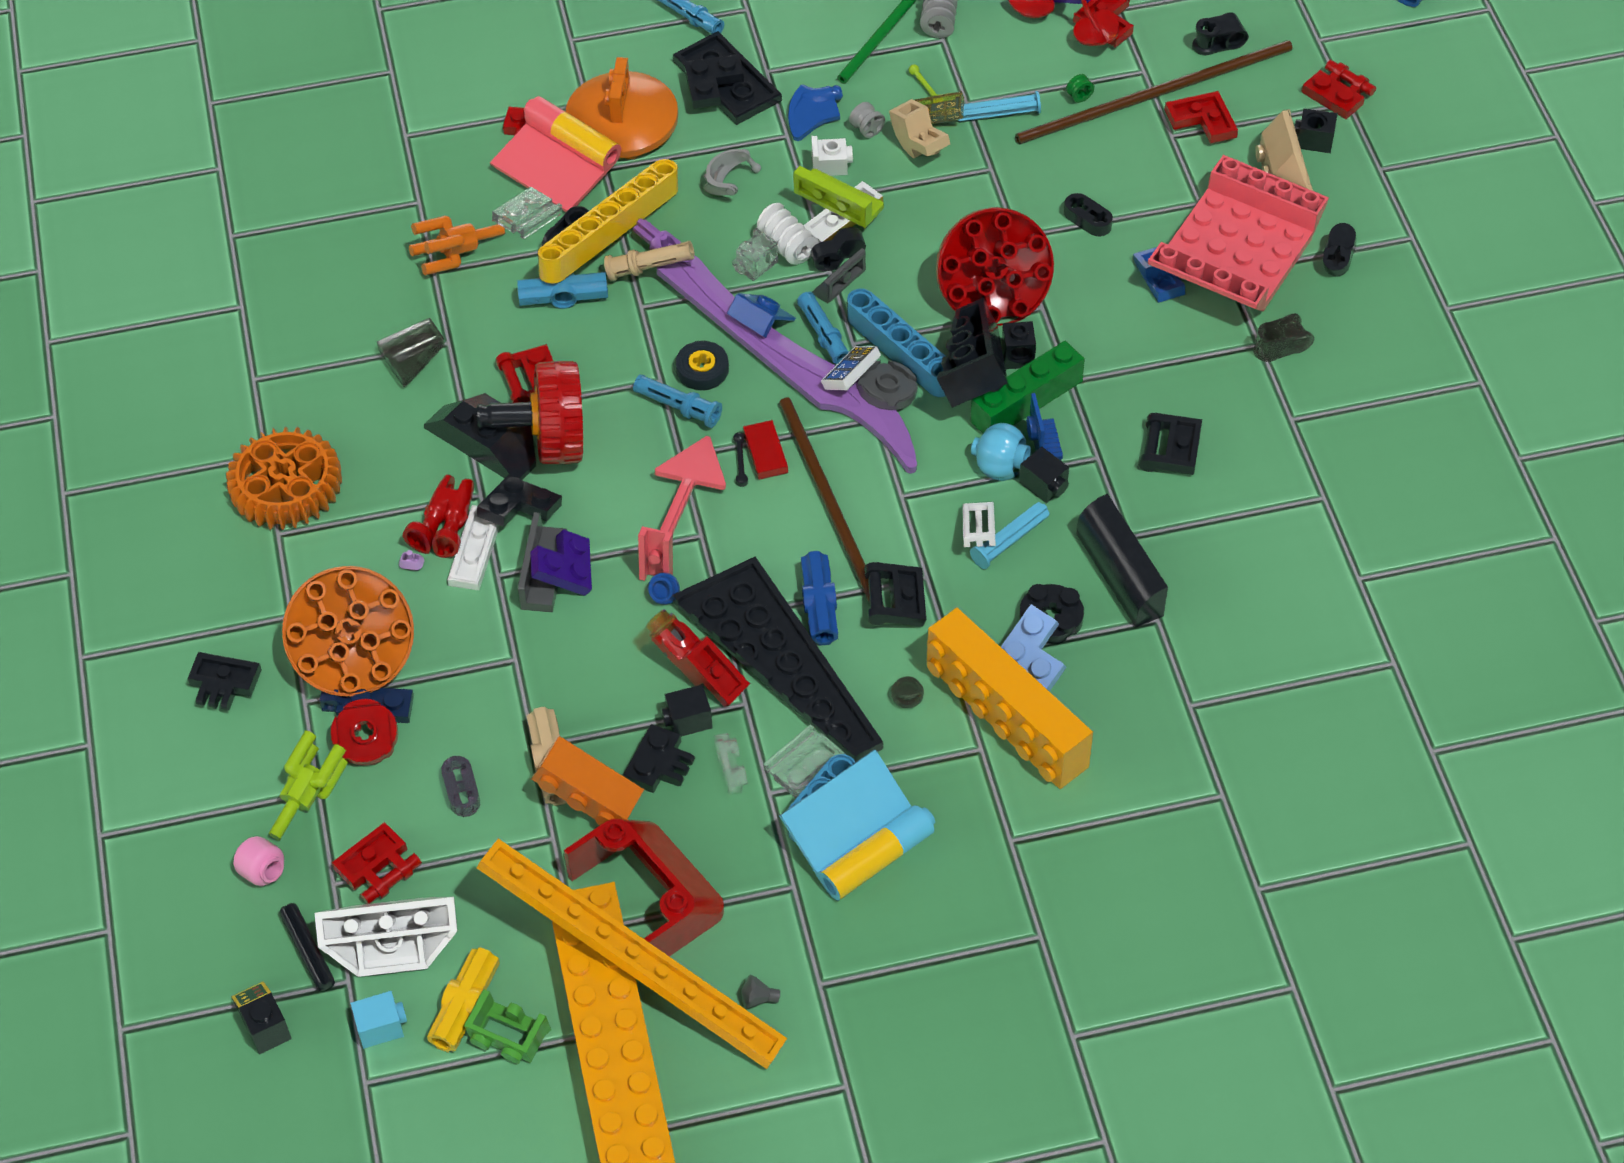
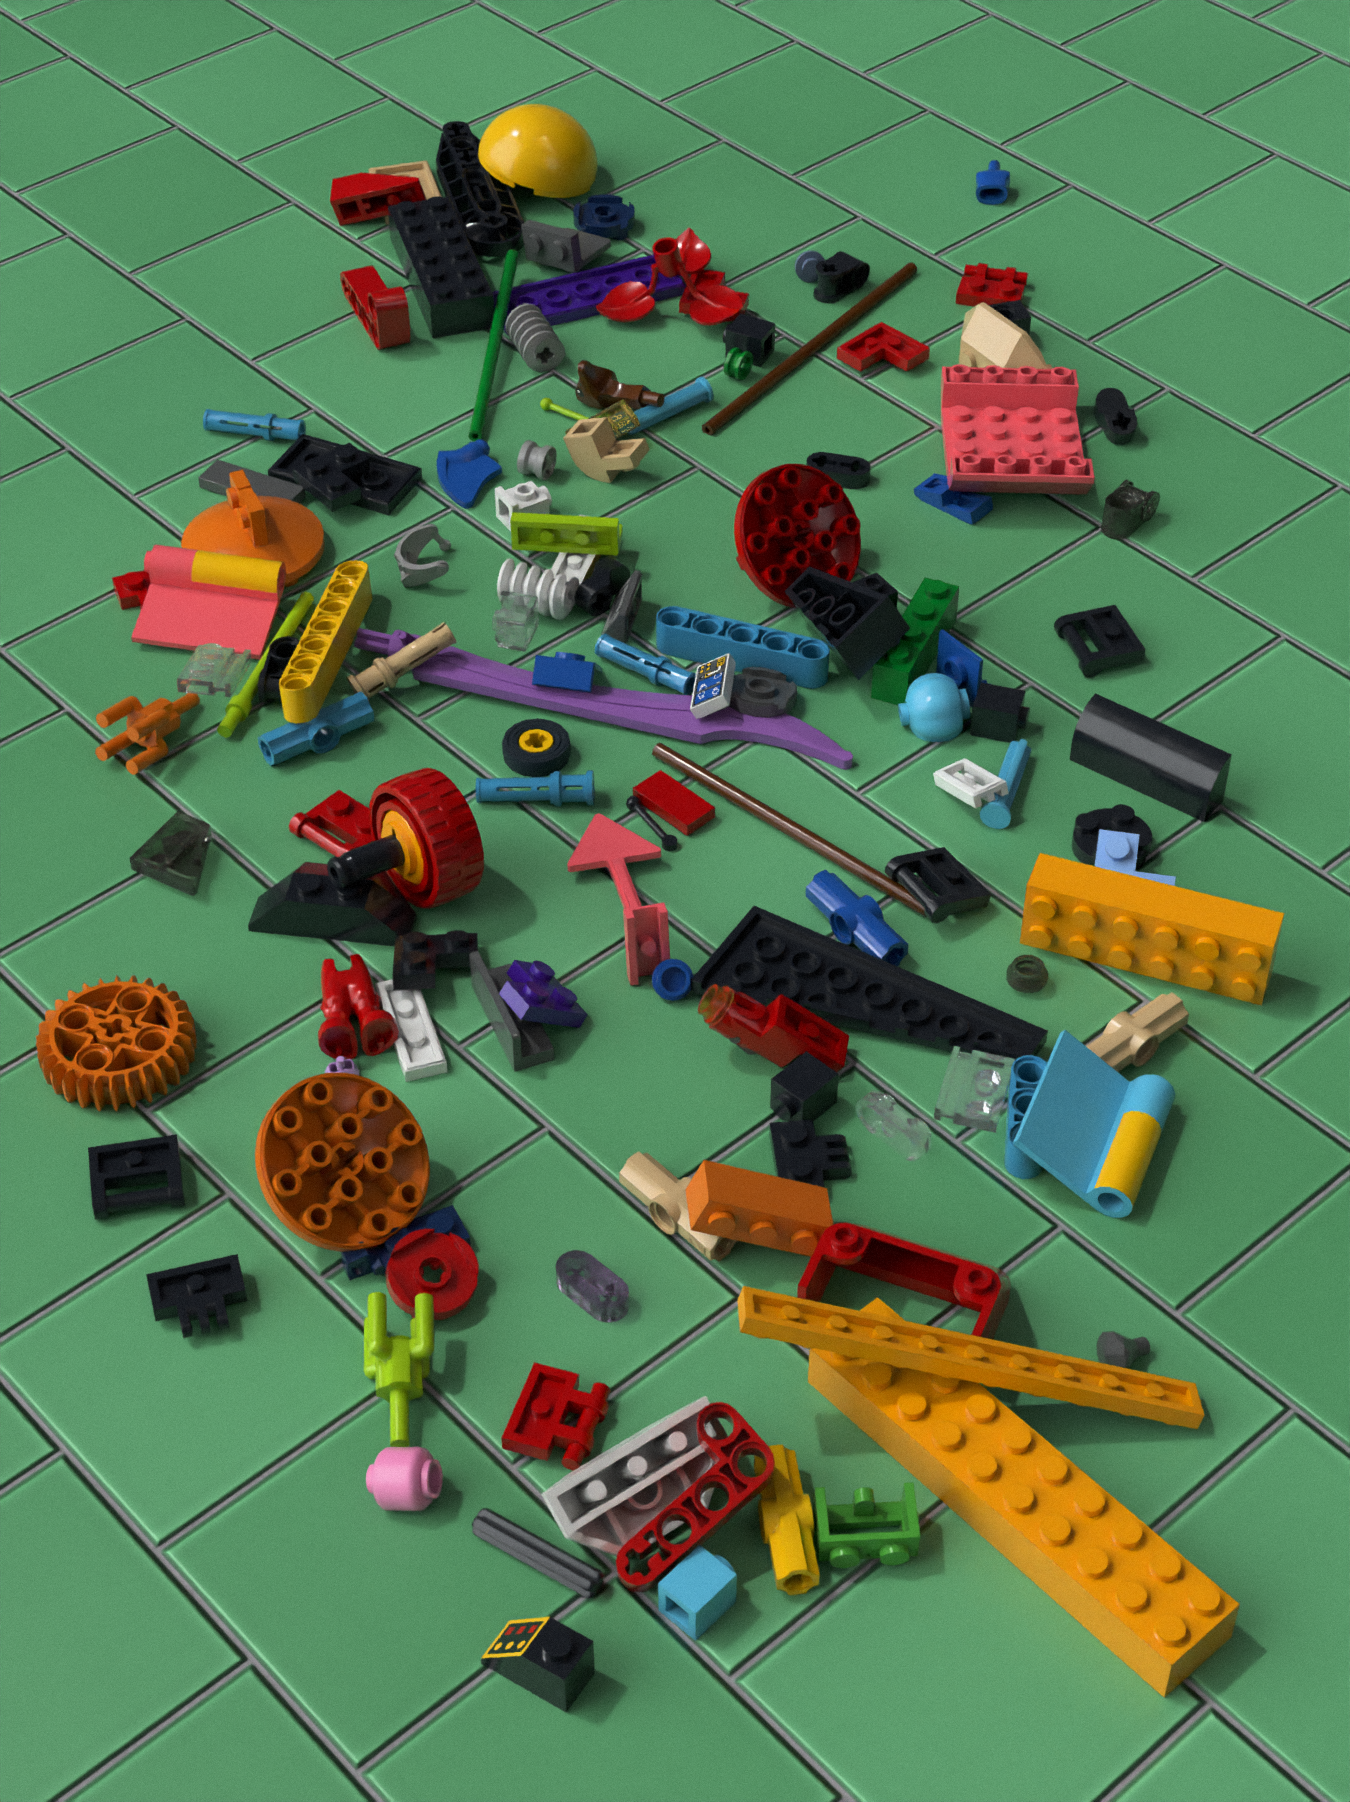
camera: 30 degrees left, 10 degrees down
none -> black plate [88,1134,185,1220]
none -> dark grey tile [198,459,306,503]
none -> lime bar [217,592,314,738]
none -> reddish brown animal [575,360,665,409]
none -> red beam [616,1402,775,1592]
none -> black brick [723,314,775,367]
none -> sand blue plate [795,250,825,283]
none -> tan piece [1086,992,1189,1072]

